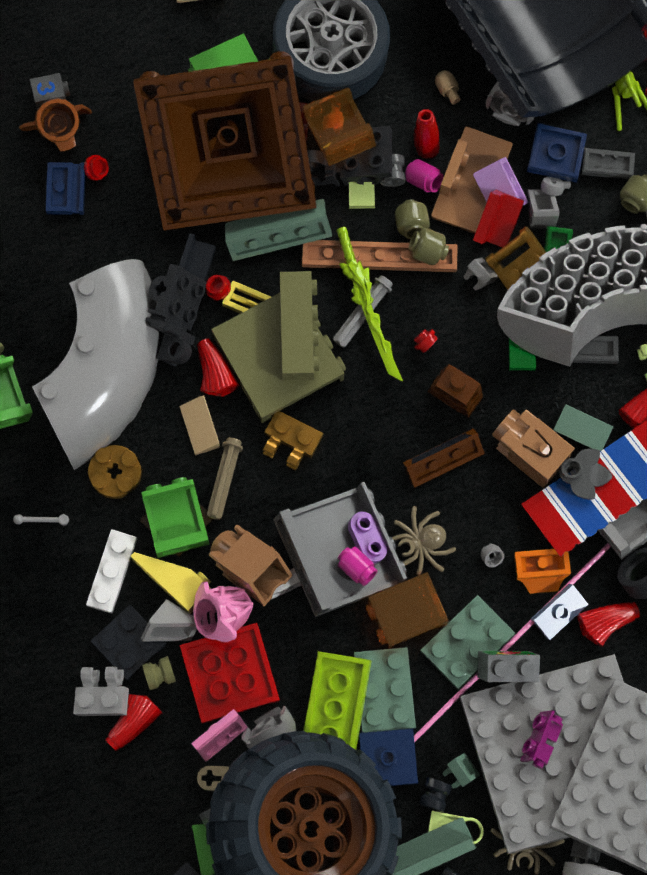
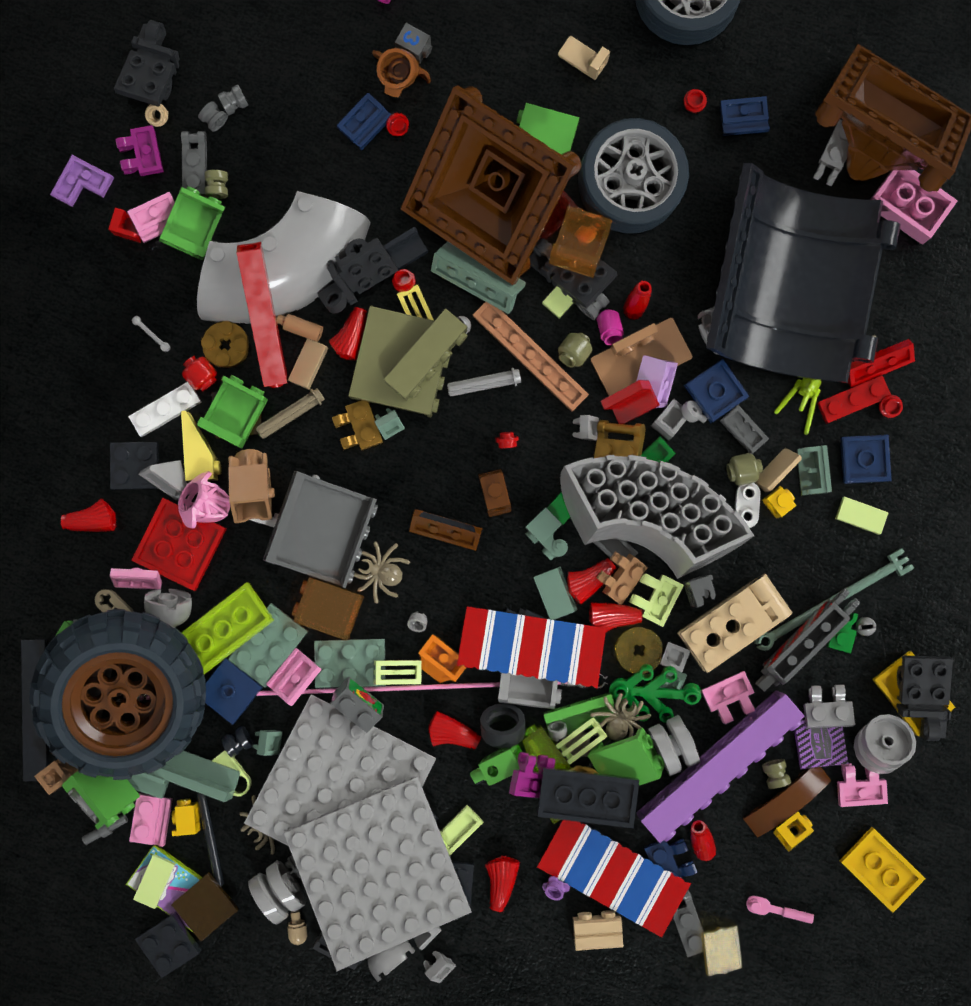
camera: 45 degrees right, 10 degrees up
light grey plate [73,667,129,716] -> none
olive wheel [142,656,176,690] -> none
lime sword [337,227,403,381] -> none
dark pink brick [338,546,378,586] -> none
medium lavender plate [348,512,387,564] -> none
olive head [408,228,449,265] -> none
tan cylinder [435,70,460,104] -> none
medium nougat piece [492,409,575,489] -> none
magenta hinge [520,710,563,769] -> none
plate [531,584,589,640] -> none
dark grey plate [559,449,612,500] -> none
none -> red head [182,356,217,391]
none -> brick [236,242,287,388]
none -> bright pink plate [266,648,322,706]
none -> medium nougat cylinder [277,314,323,342]
none -> yellowish green tile [373,660,422,685]
none -> sand green tile [374,408,405,440]
none -> sand green brick [525,508,568,560]
none -> red piece [567,558,616,604]
none -> medium nougat plate [597,551,648,605]

